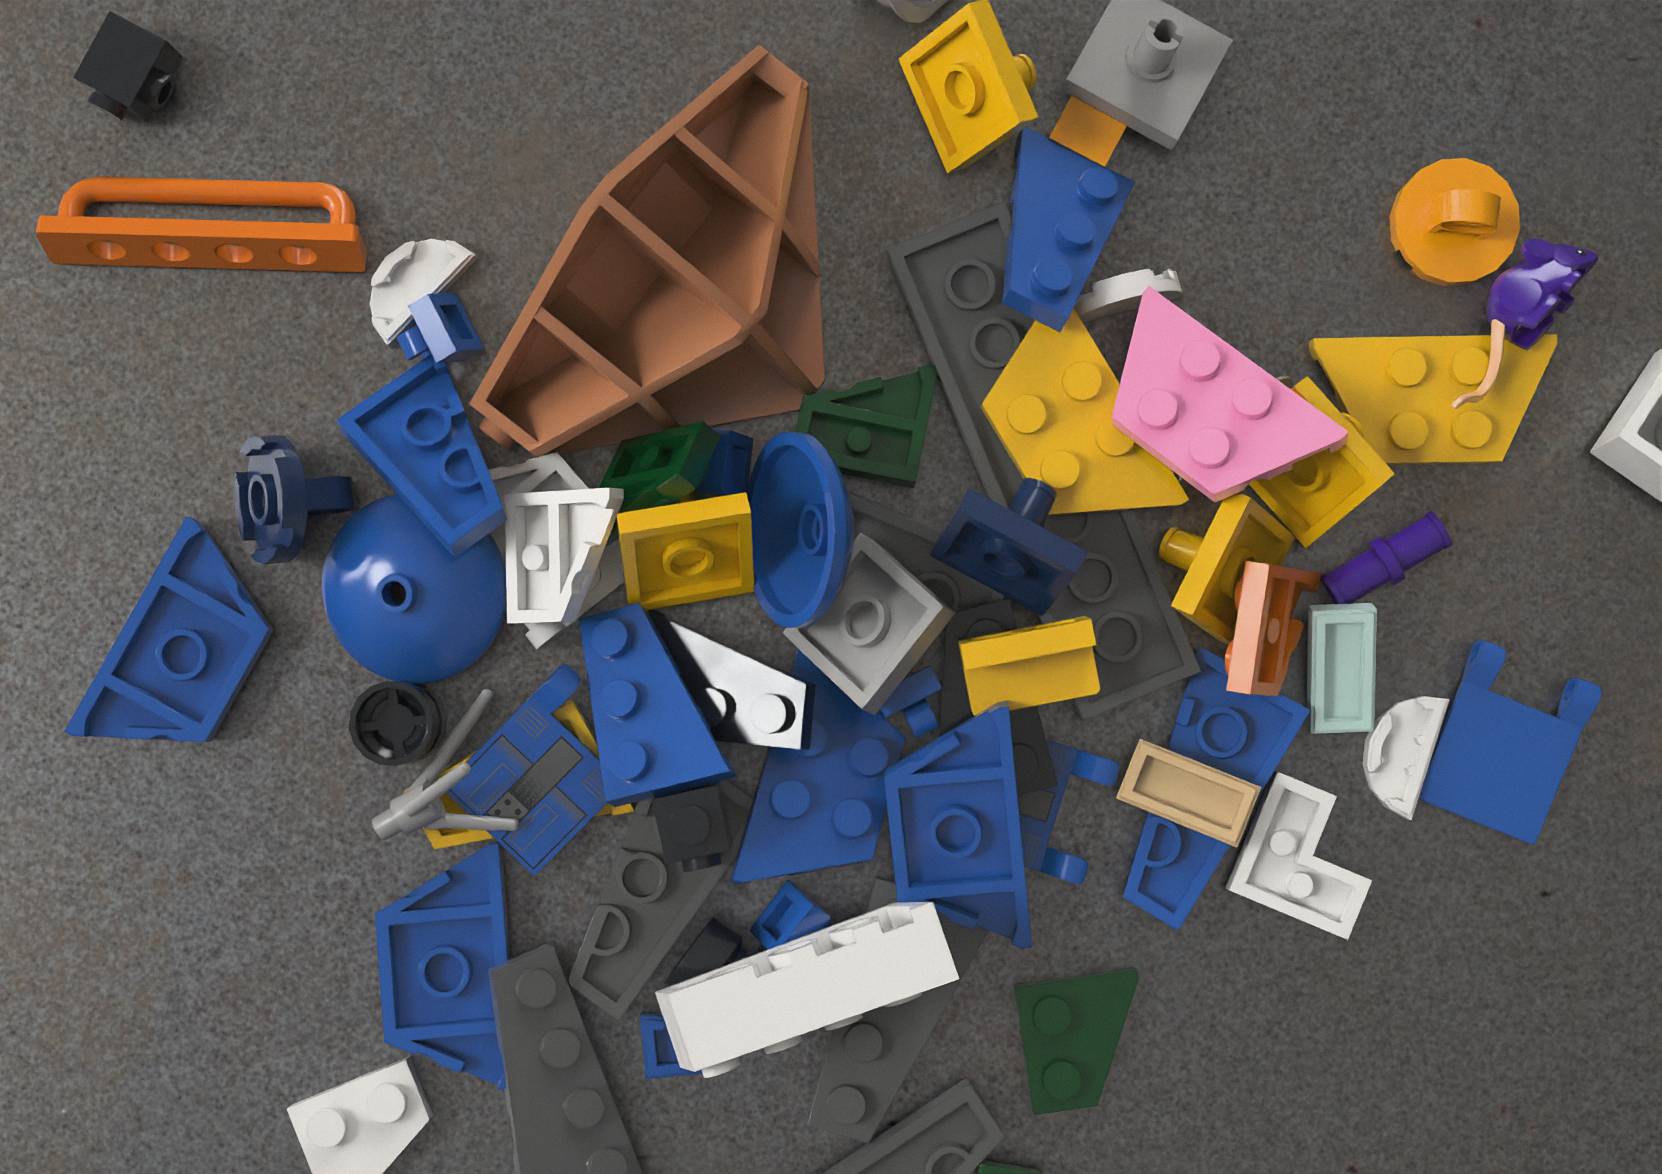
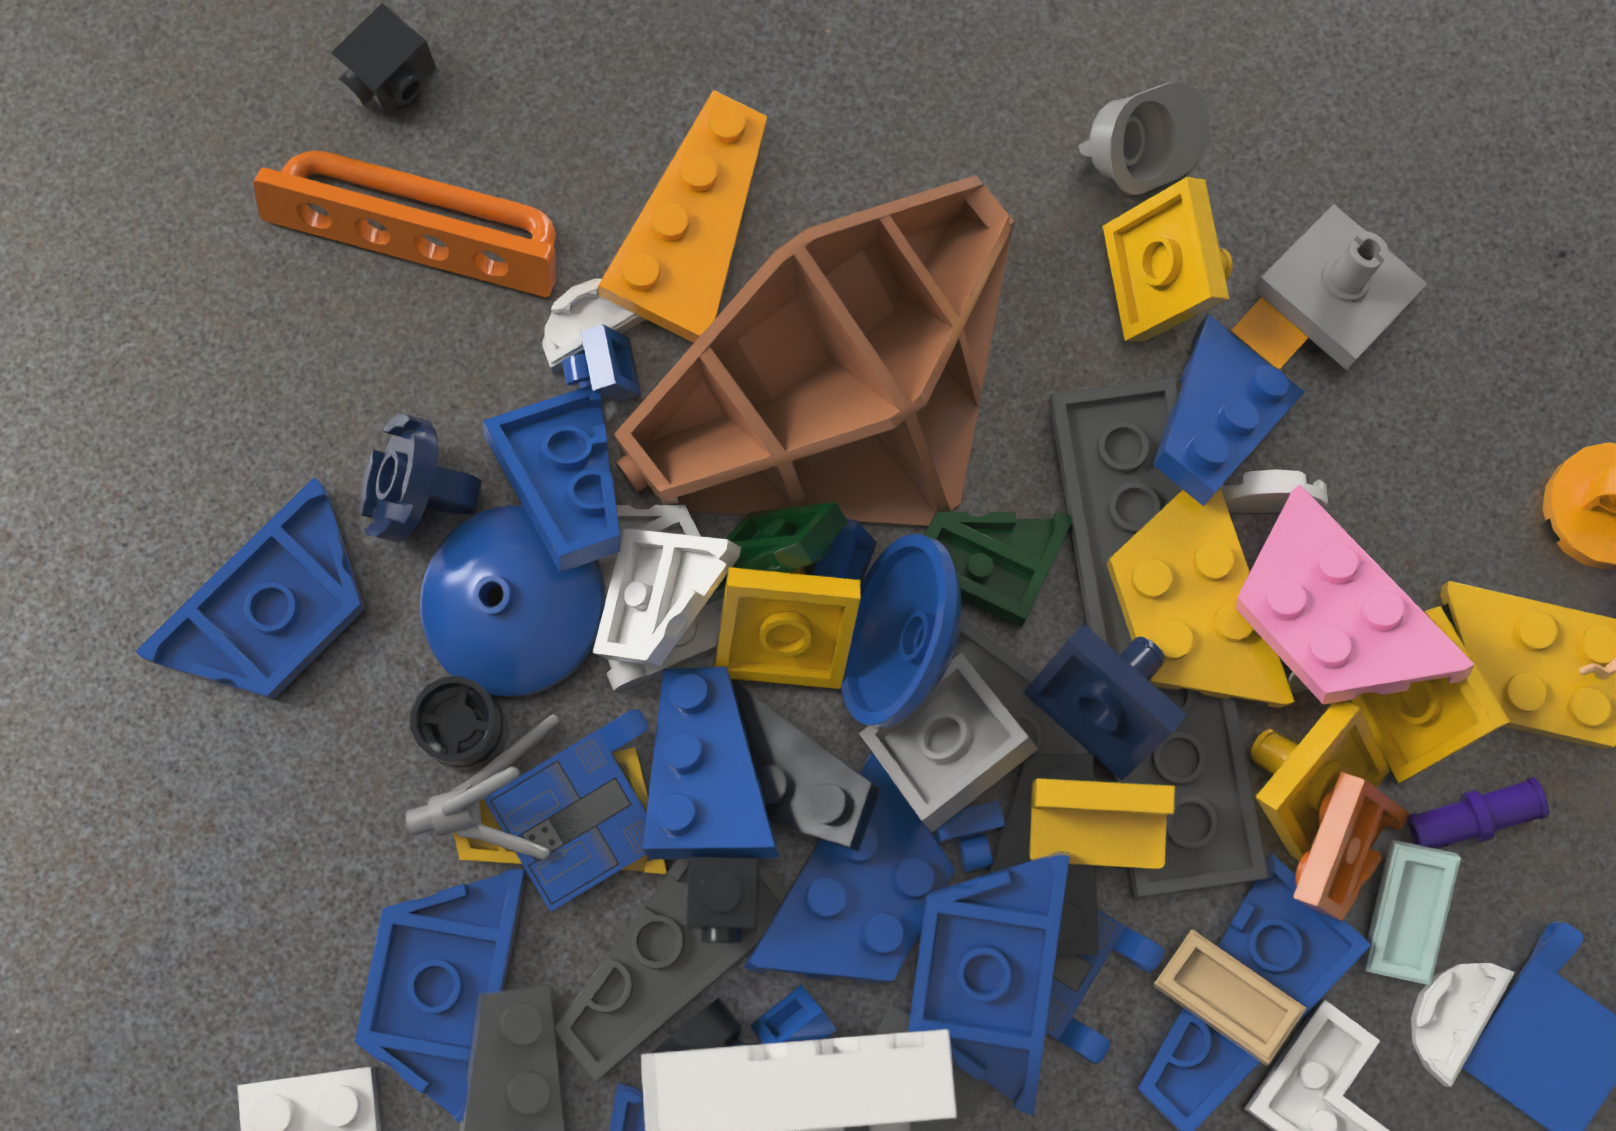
camera: 20 degrees right, 10 degrees down
none -> light orange wing [598,90,767,343]

